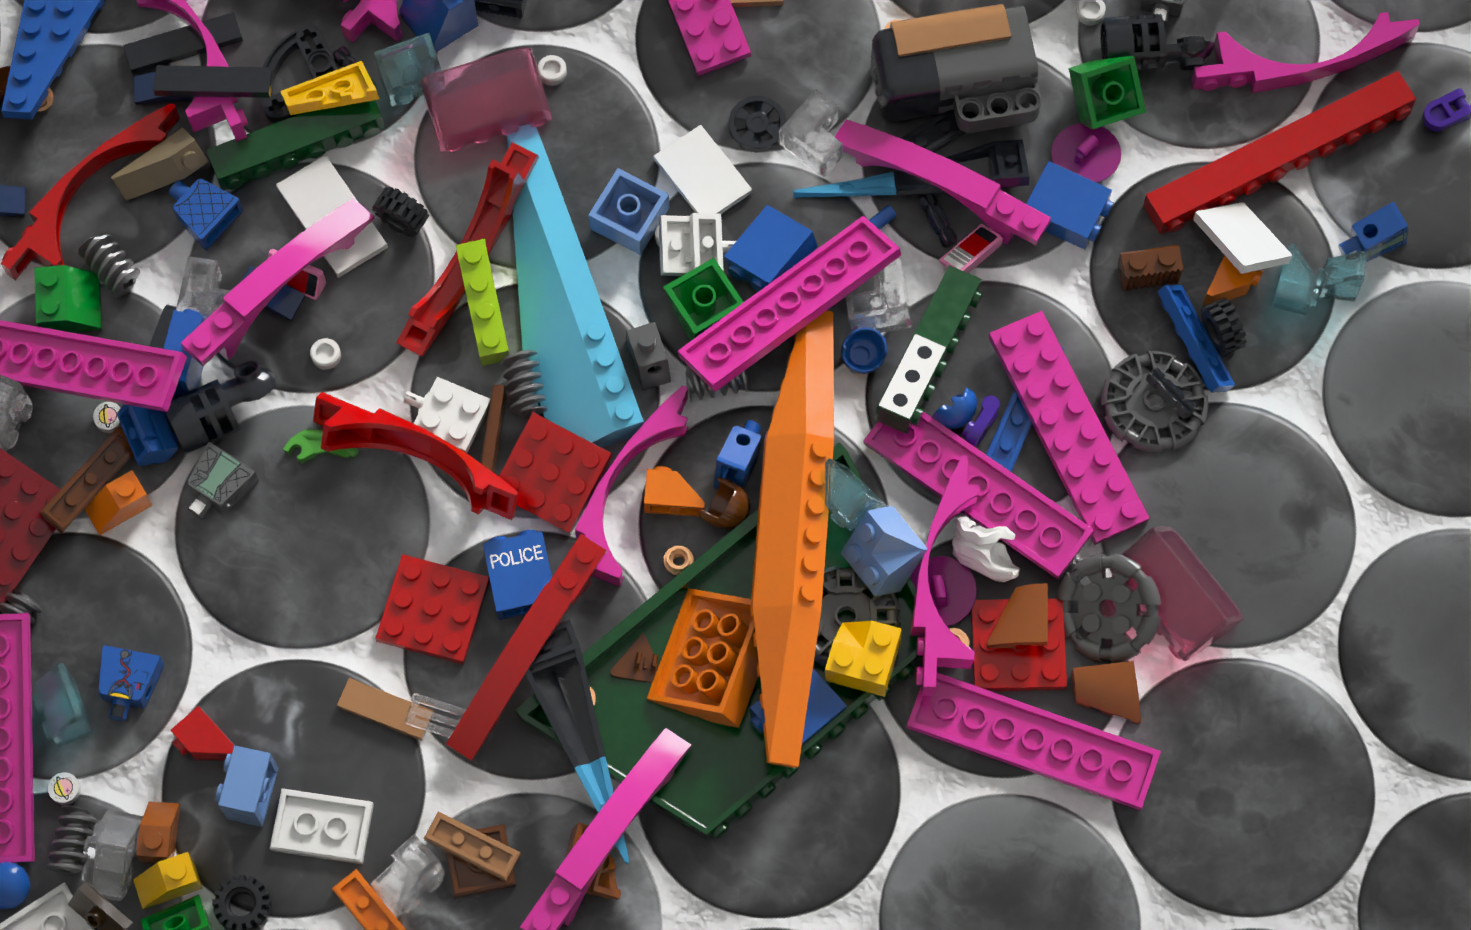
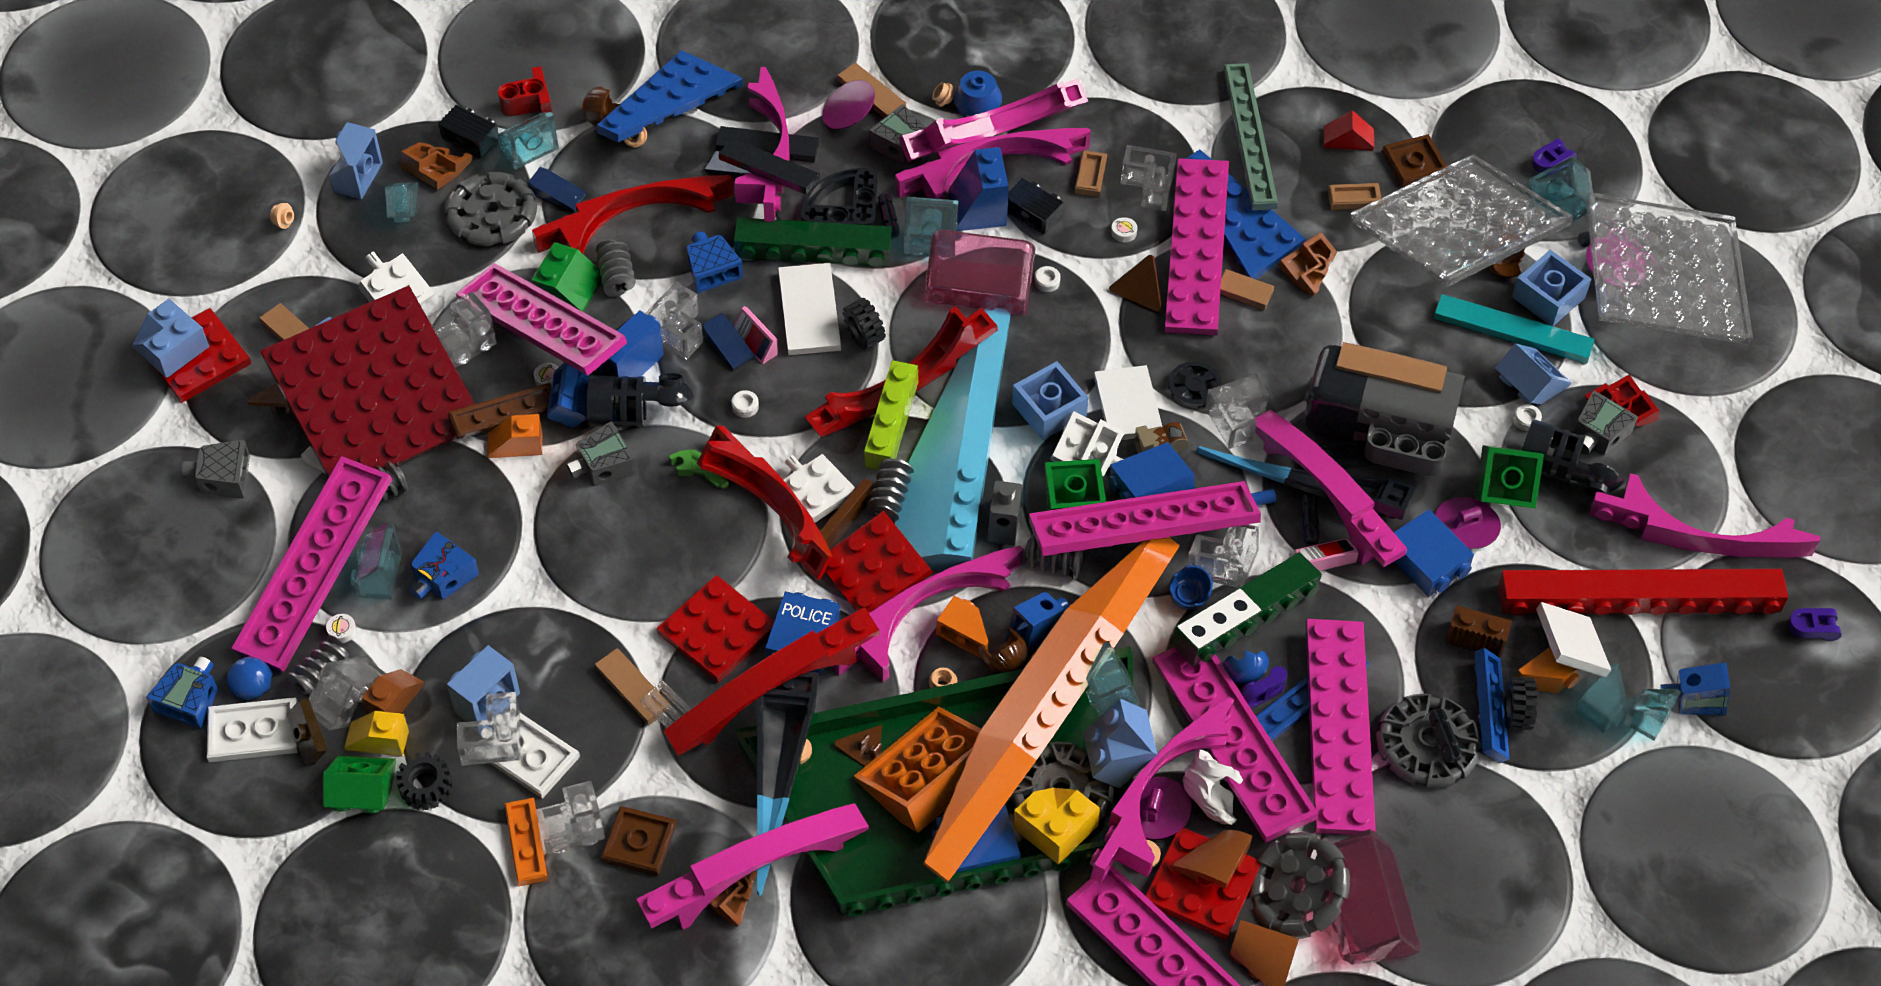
camera: 25 degrees right, 15 degrees down
dark tan slope [111,128,209,201] -> none
red slope [170,706,234,761] -> none
dark pink slope [181,198,375,366] -> none
yellow wing [280,61,379,115] -> none
medium nougat tile [423,811,521,882] -> none
none -> clear brick [457,692,521,766]
none -> reddish brown piece [1109,255,1162,312]
none -> dark tan leg [1134,422,1189,453]

